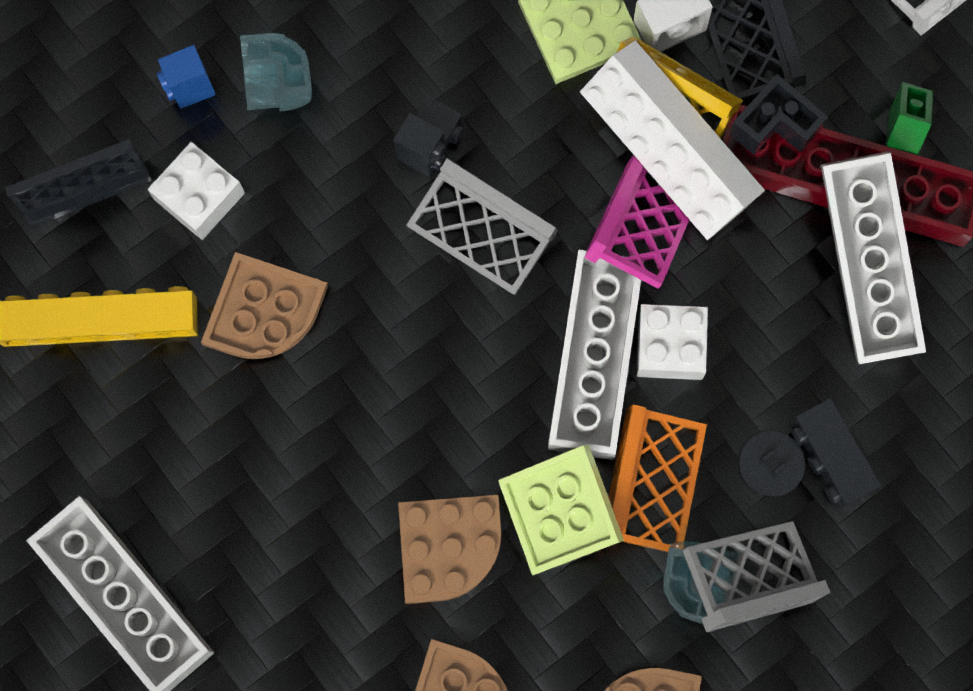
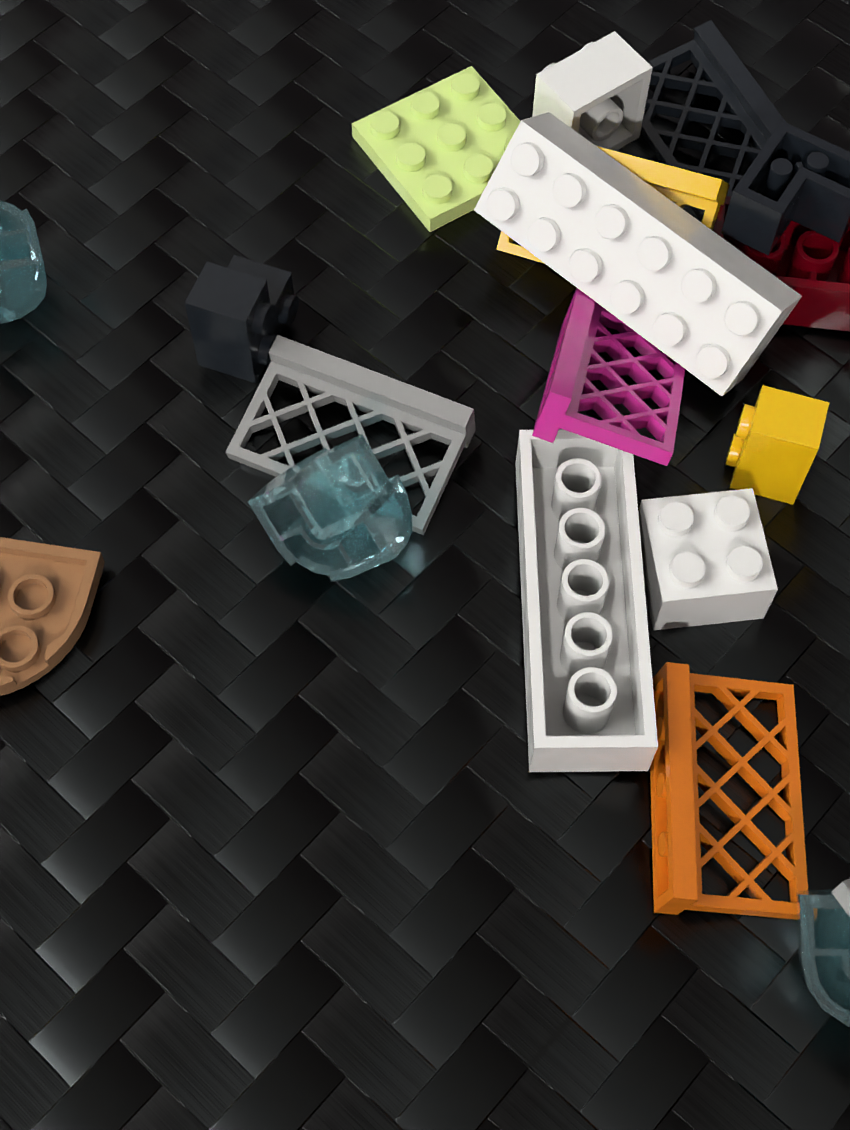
camera: 15 degrees left, 15 degrees down
medium nougat plate [398,495,501,604] -> none
yellowish green plate [498,444,624,575] -> none
none -> clear light blue brick [248,434,412,582]
none -> yellow brick [725,385,829,505]

